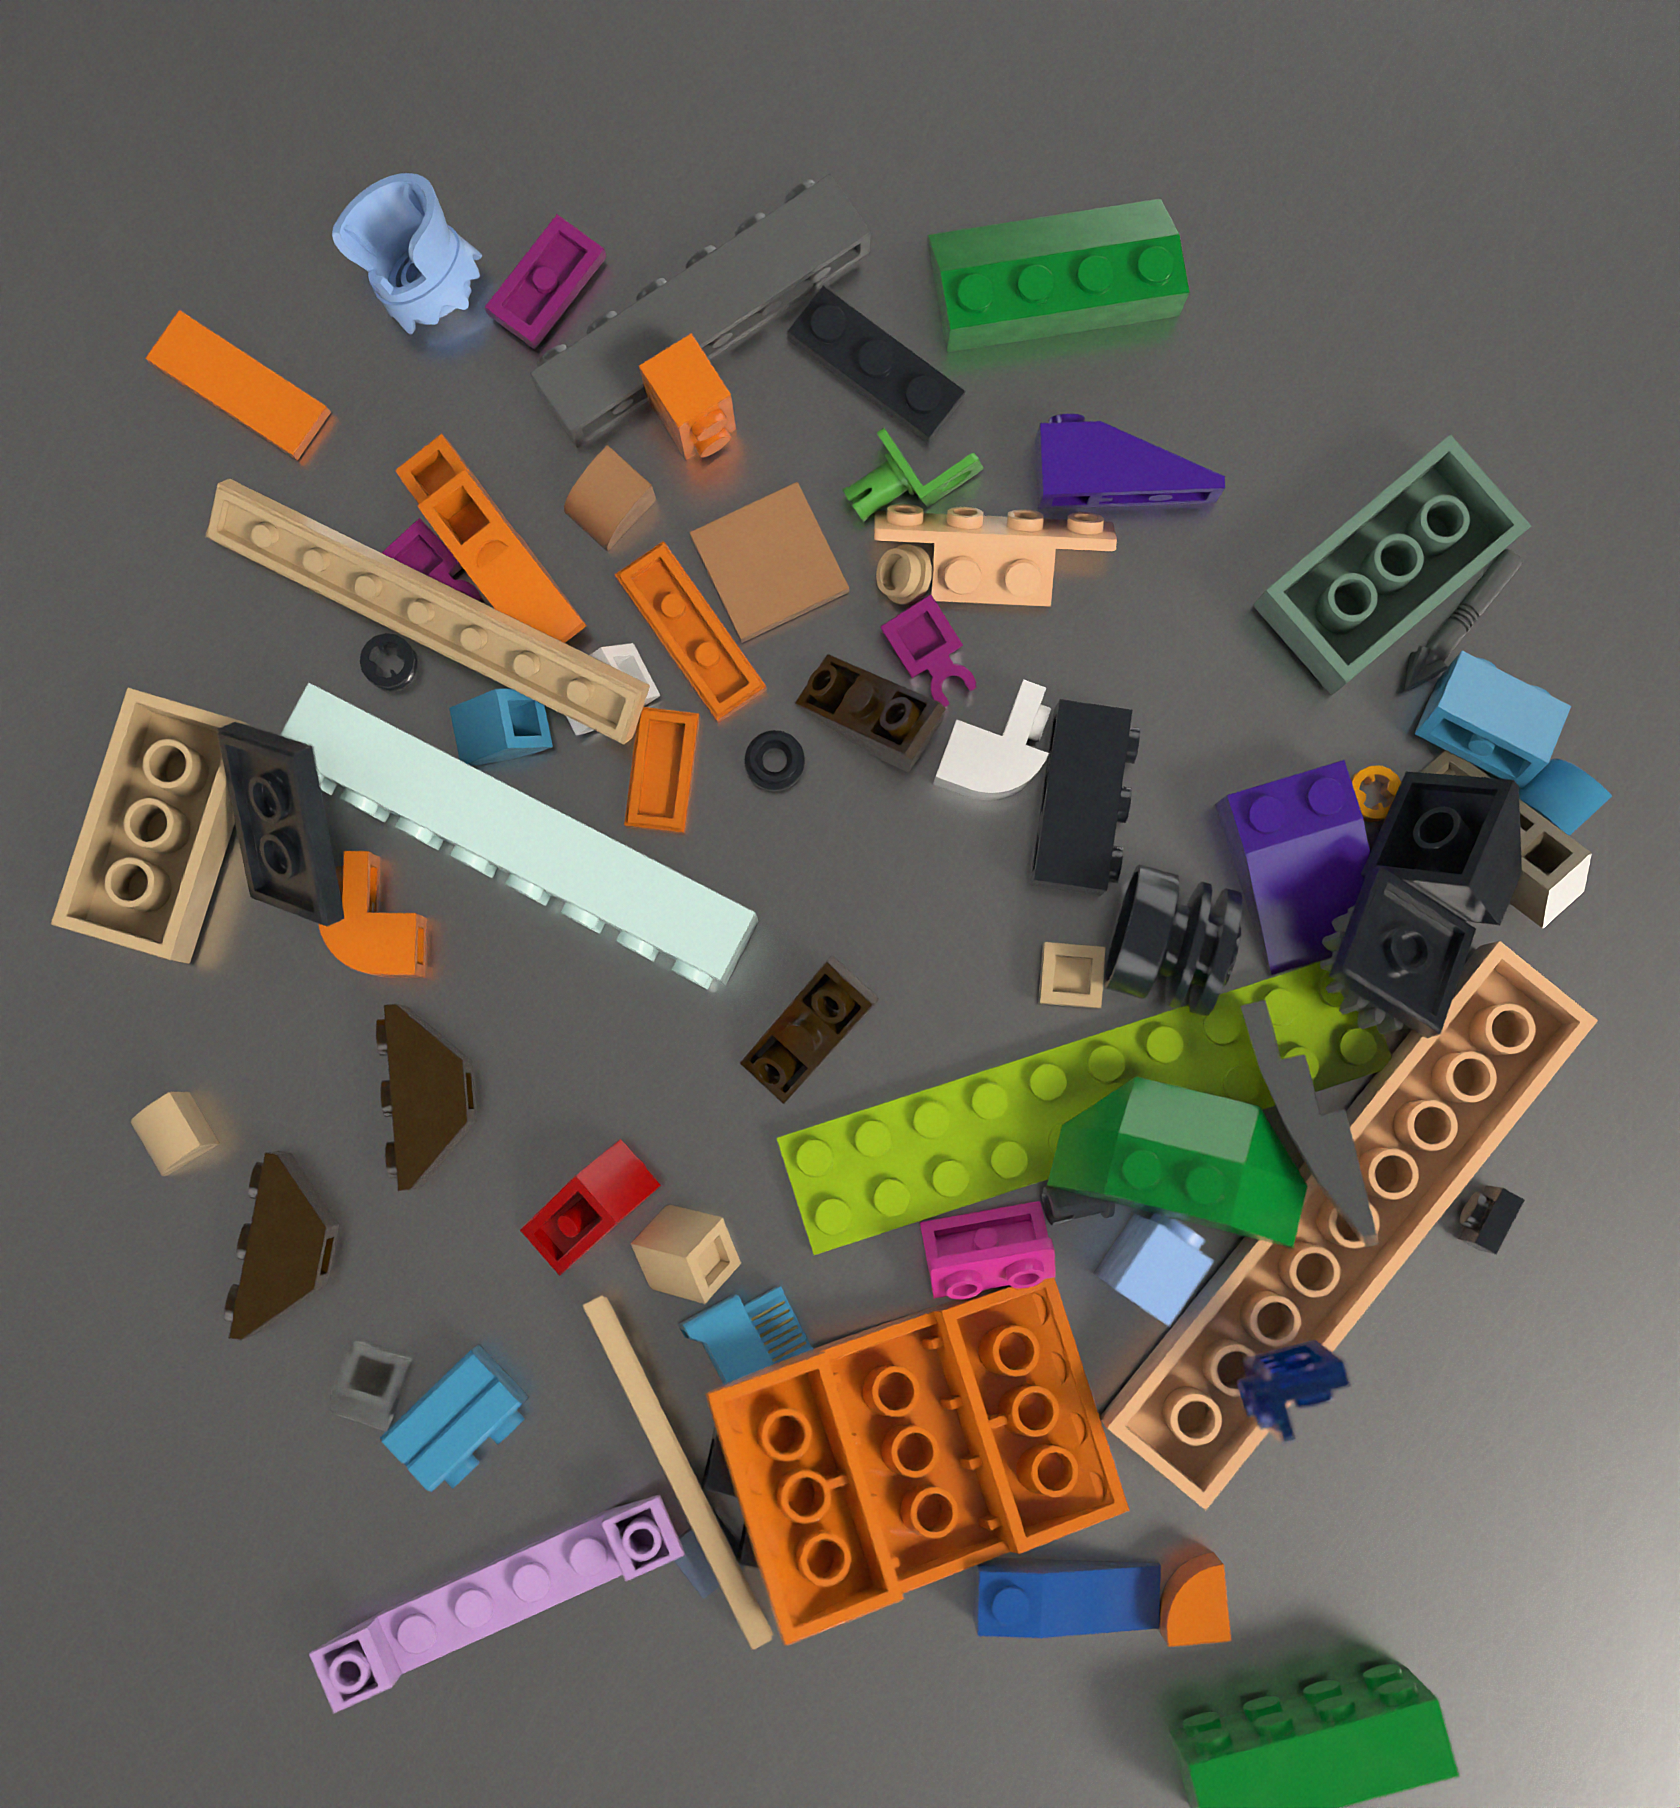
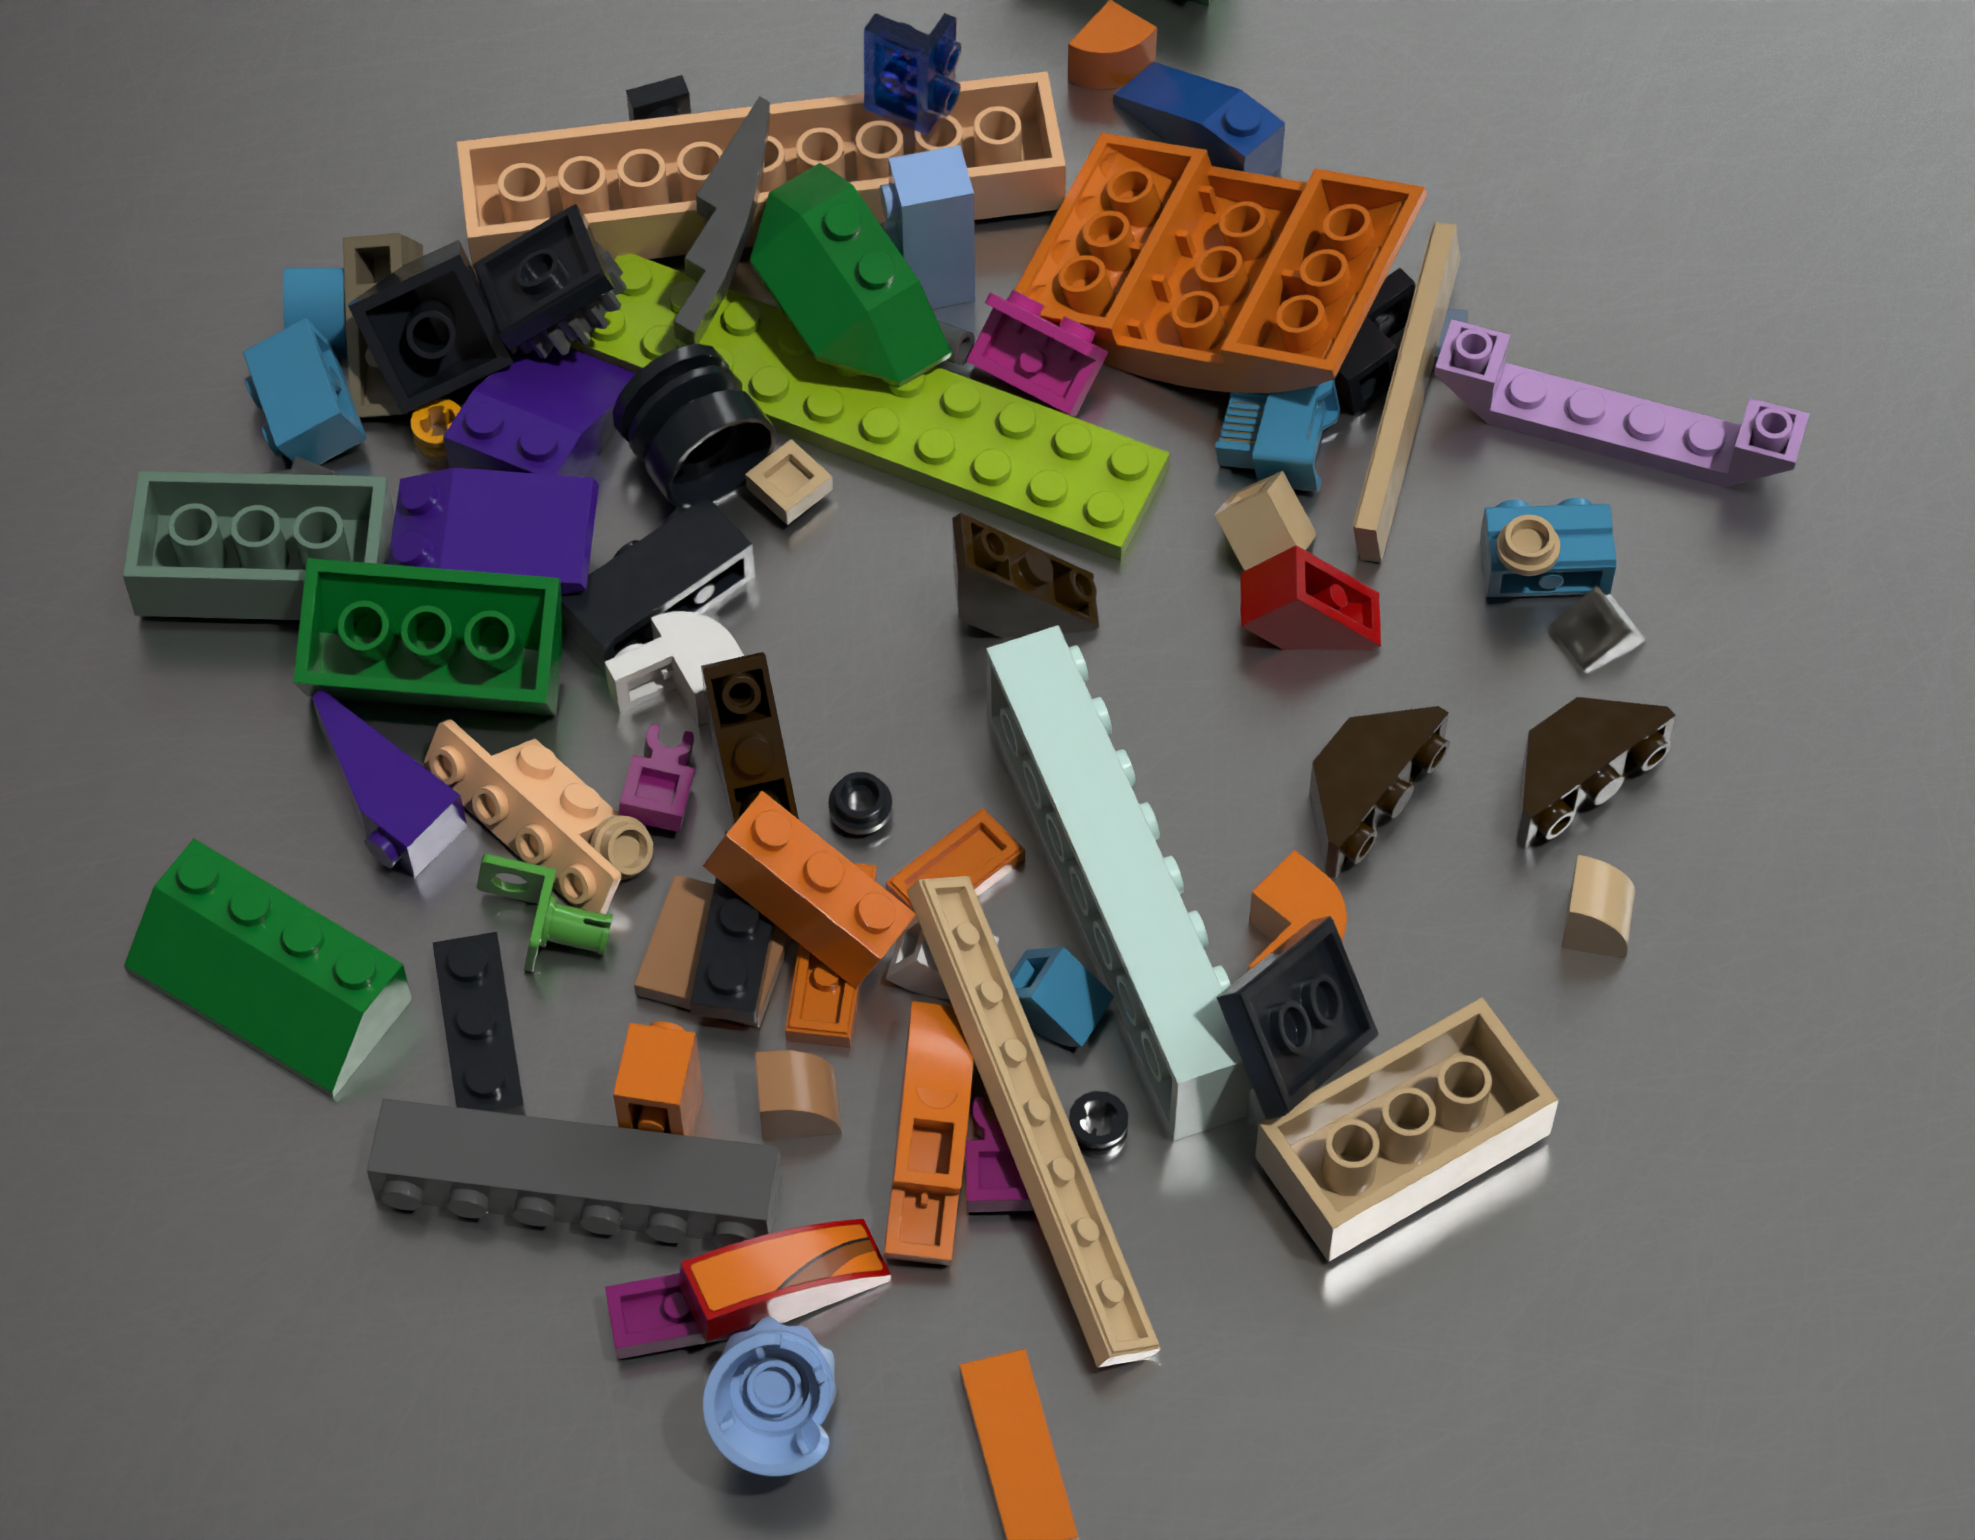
camera: 135 degrees left, 25 degrees down
none -> green slope [293,558,562,716]
none -> dark purple slope [388,468,599,595]
none -> slope [679,1219,891,1342]
none -> black plate [690,831,776,1023]
none -> orange brick [703,791,916,989]
none -> tan plate [1496,514,1560,576]

